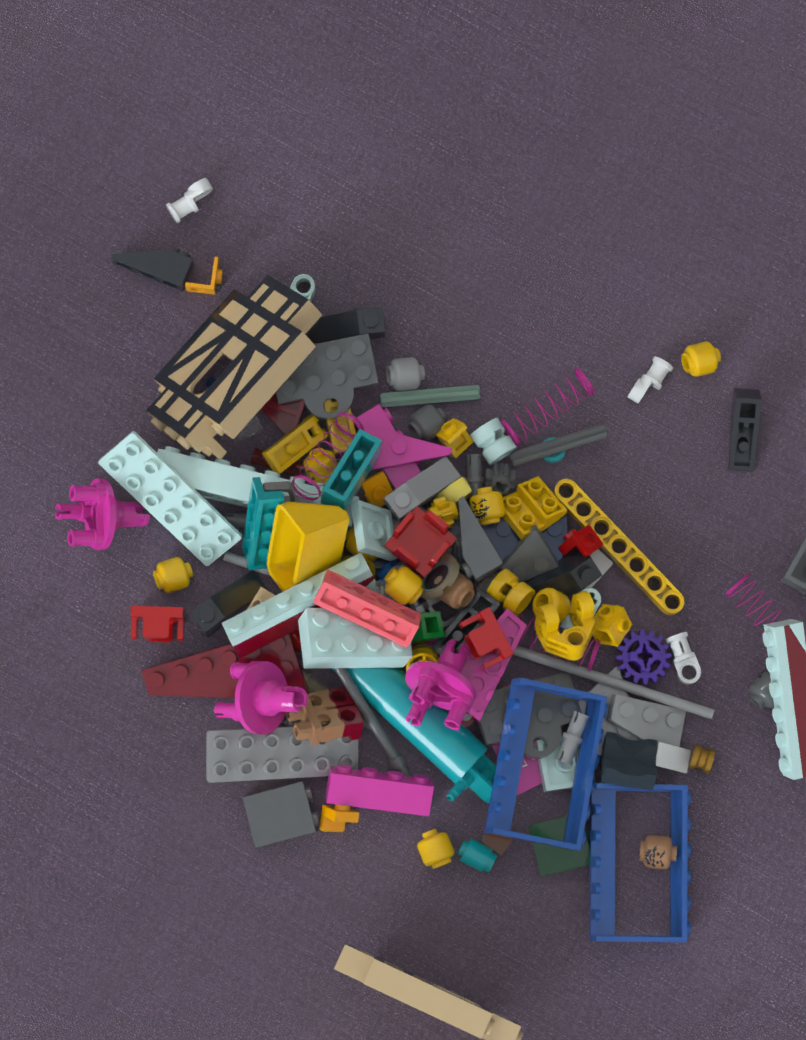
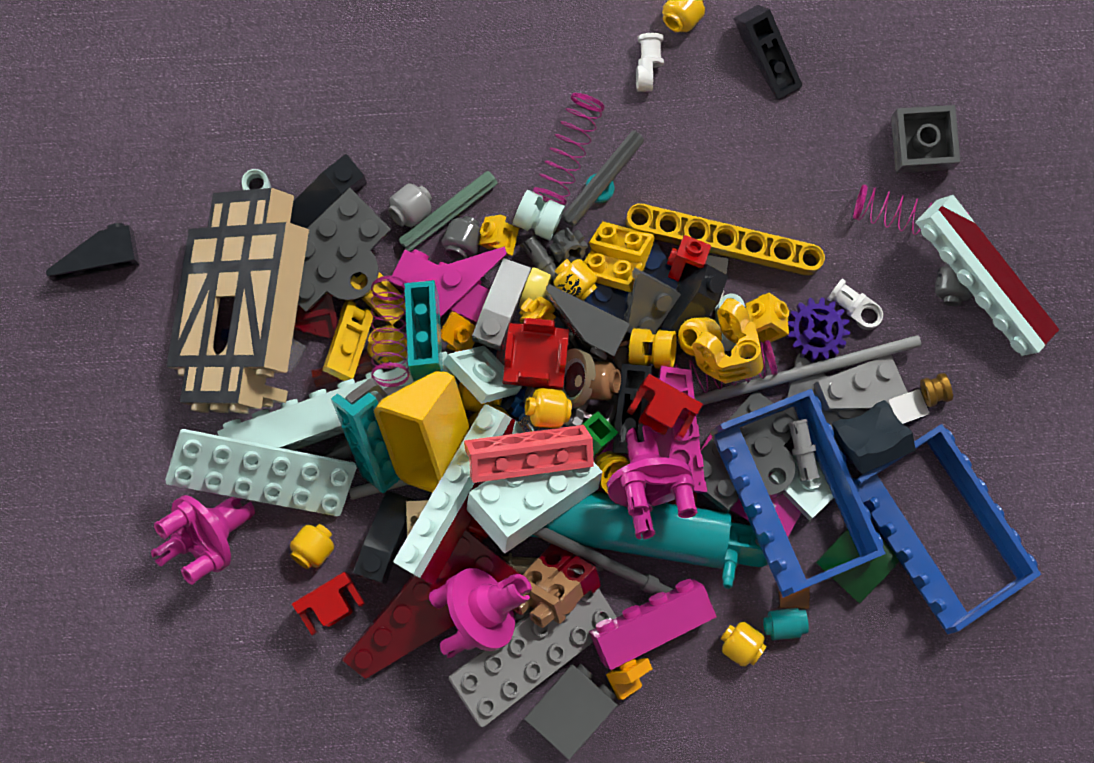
camera: 40 degrees left, 0 degrees up
white connector [166,178,213,223] -> none
light orange bracket [185,256,223,295] -> none
medium nougat head [639,834,677,870] -> none

